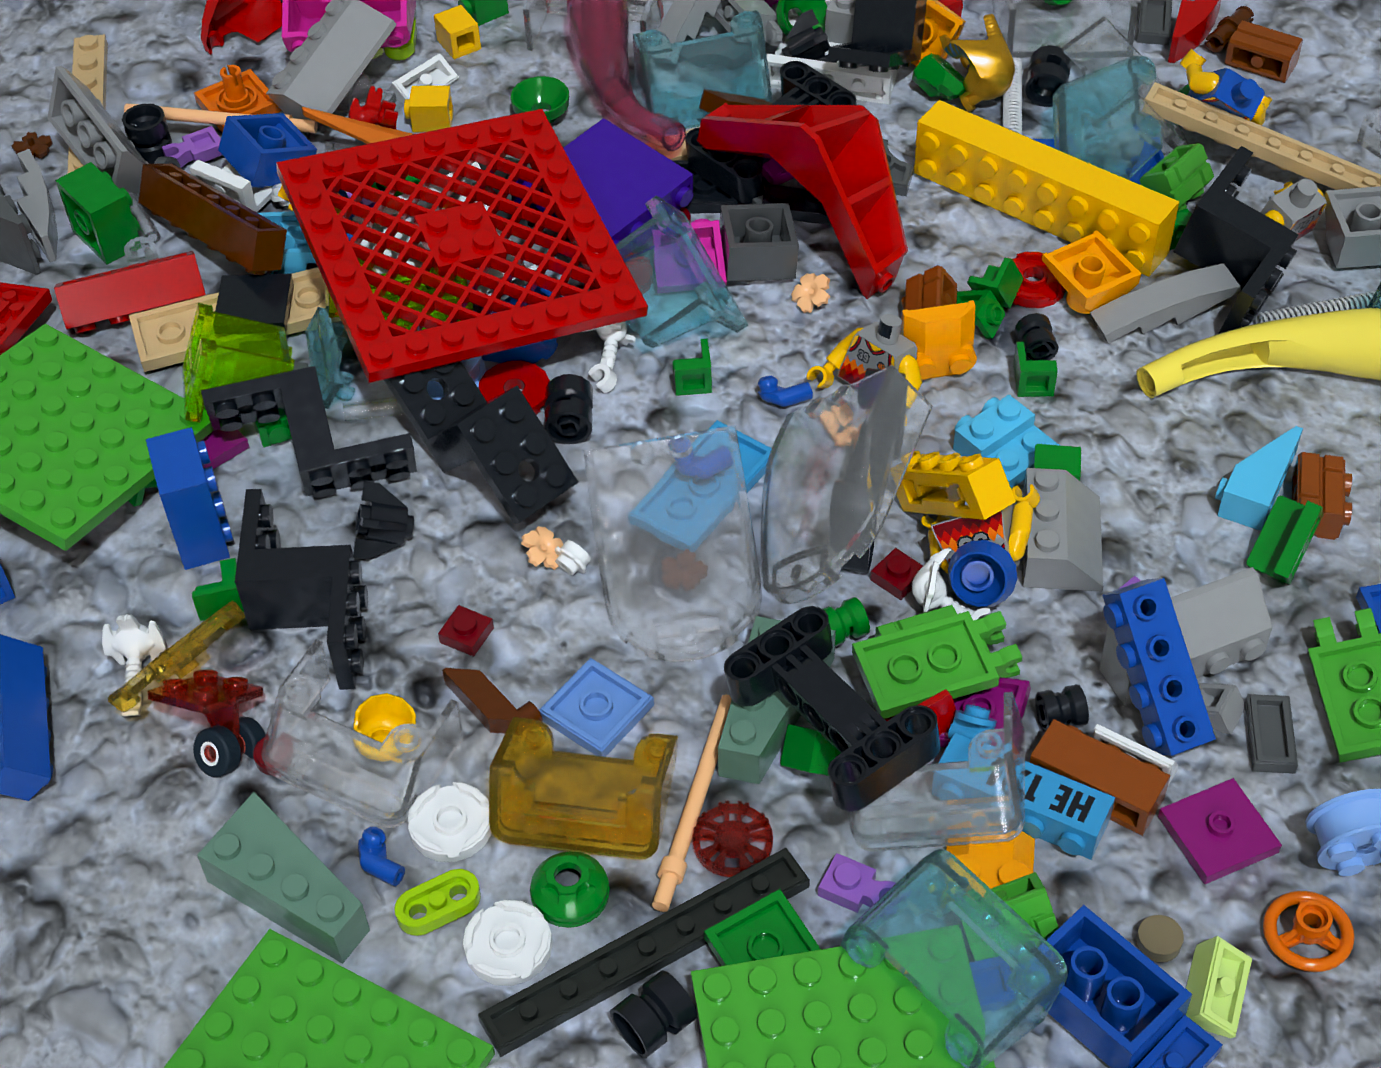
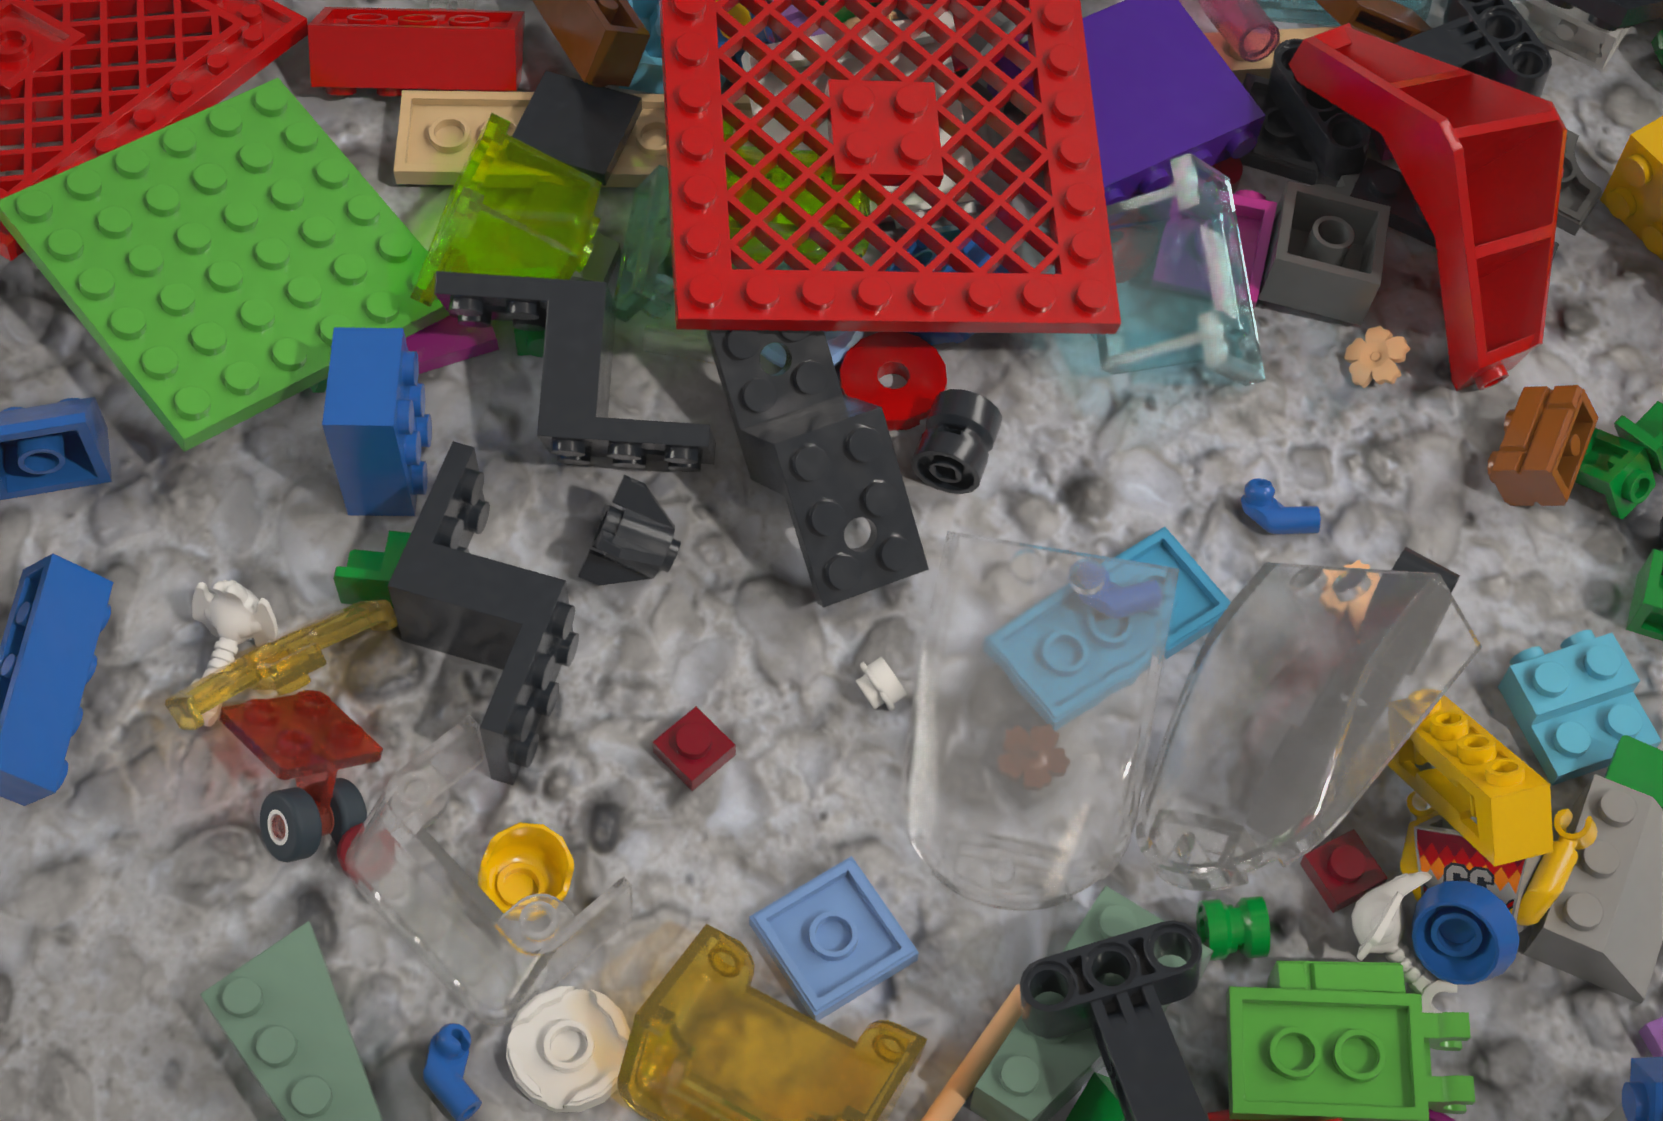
camera: 15 degrees right, 10 degrees up
reddish brown piece [442,668,543,734] -> none
light nougat plant [521,526,563,570] -> none
white piece [582,321,636,393] -> none
green panel [673,338,712,396] -> none
torso [807,314,922,428] -> none
light orange slope [900,300,977,380] -> none

